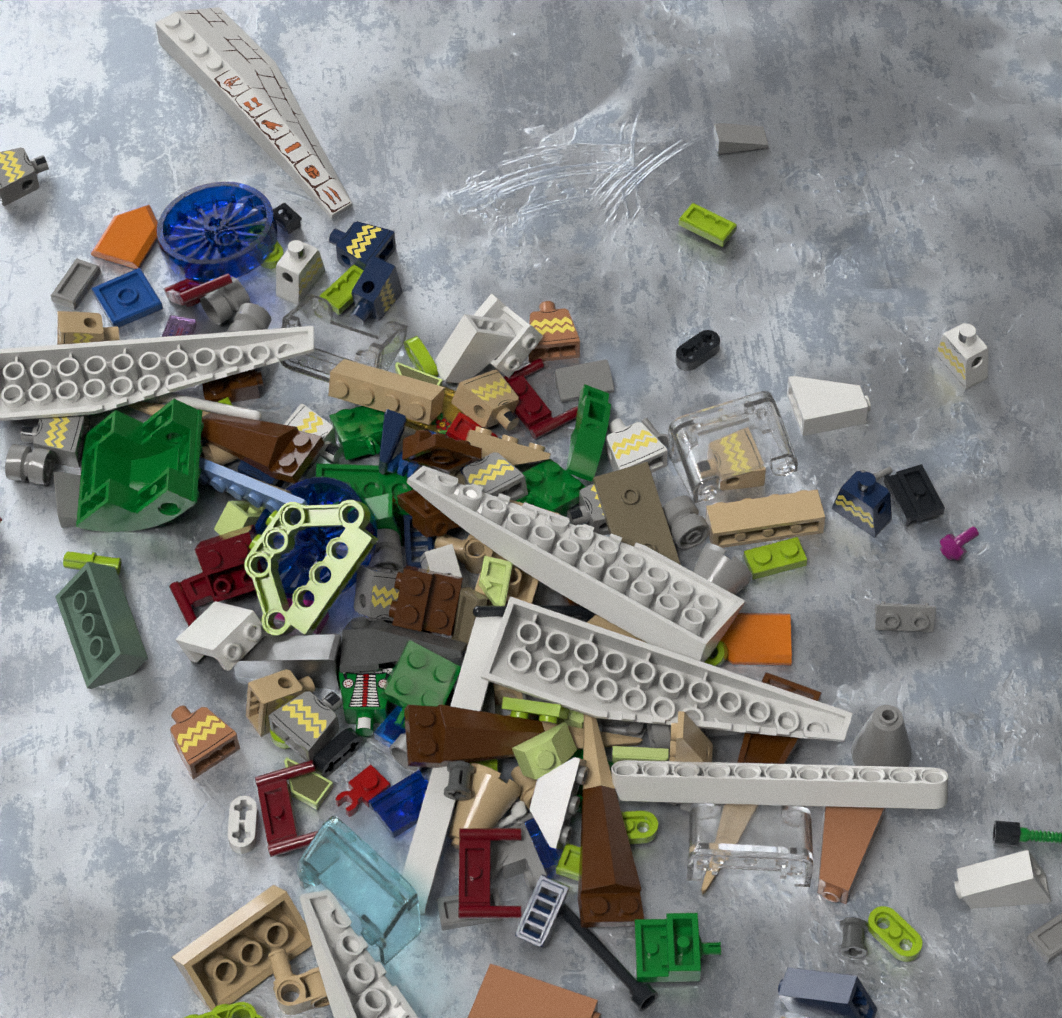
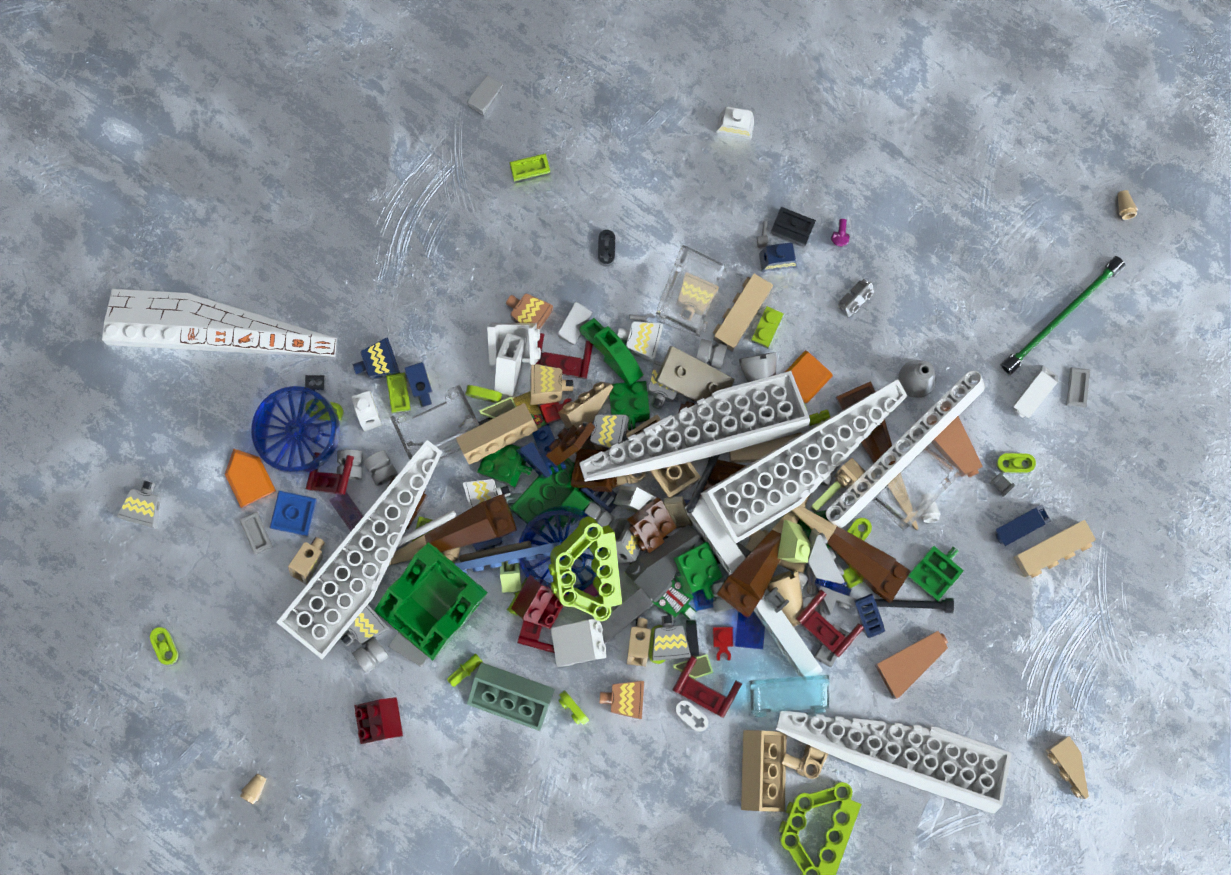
camera: 55 degrees left, 25 degrees up
yellowish green tile [478,556,513,606] -> none
lime plate [501,697,569,724] -> none
white slope [787,376,871,436] -> none
none -> lime plate [558,690,589,725]
none -> white cone [921,493,940,523]

